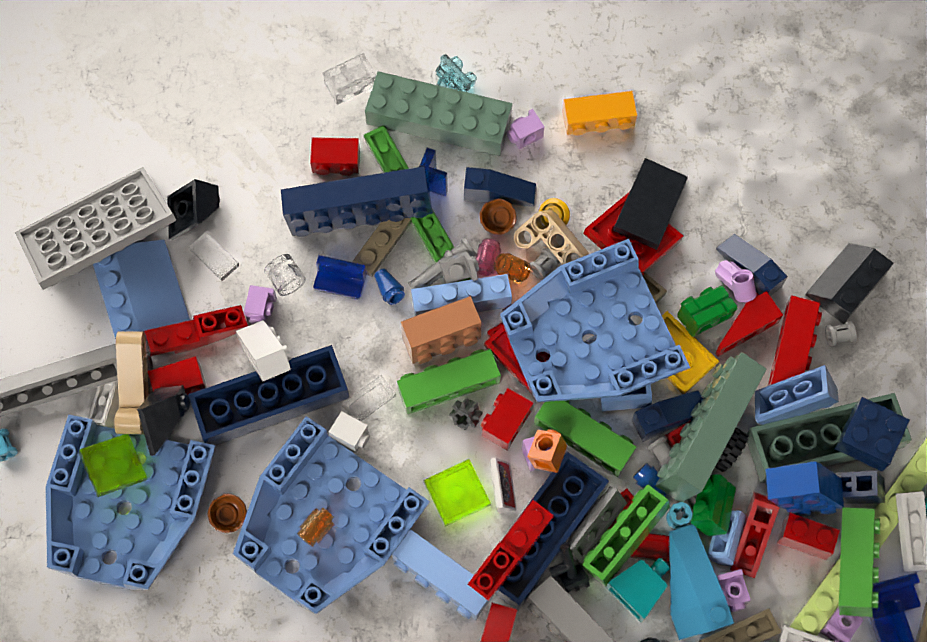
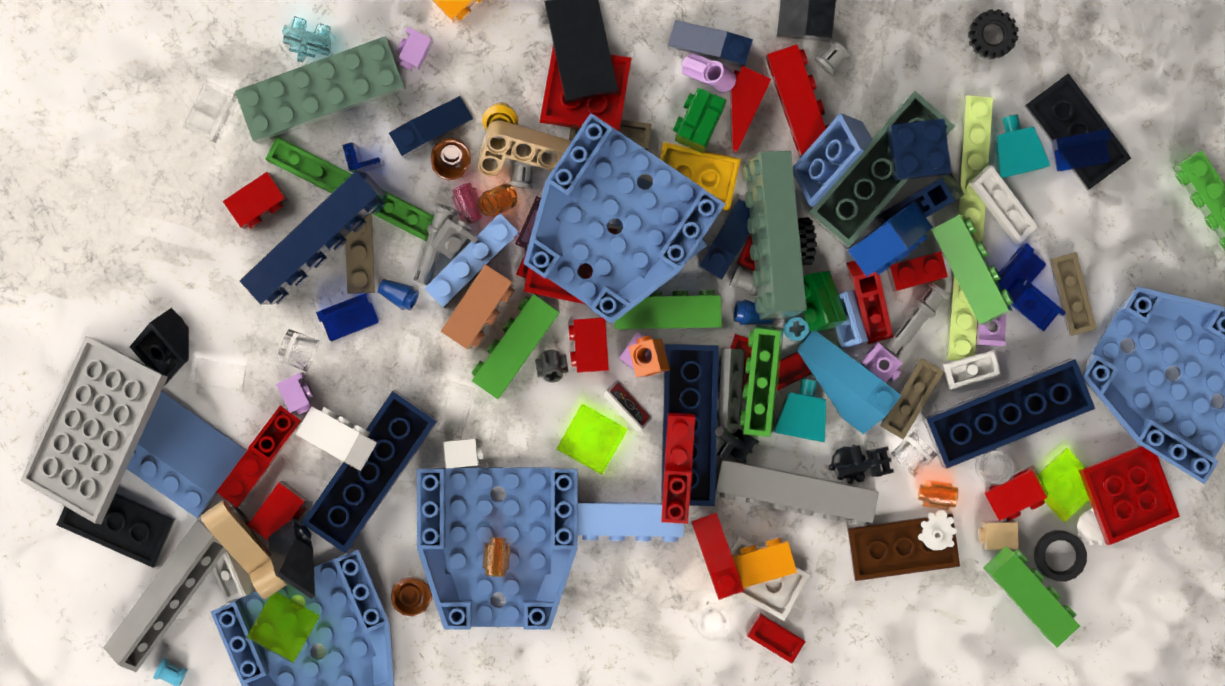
camera: 35 degrees left, 20 degrees up
none -> black tile [56,492,176,568]
none -> light grey pin [885,282,950,357]

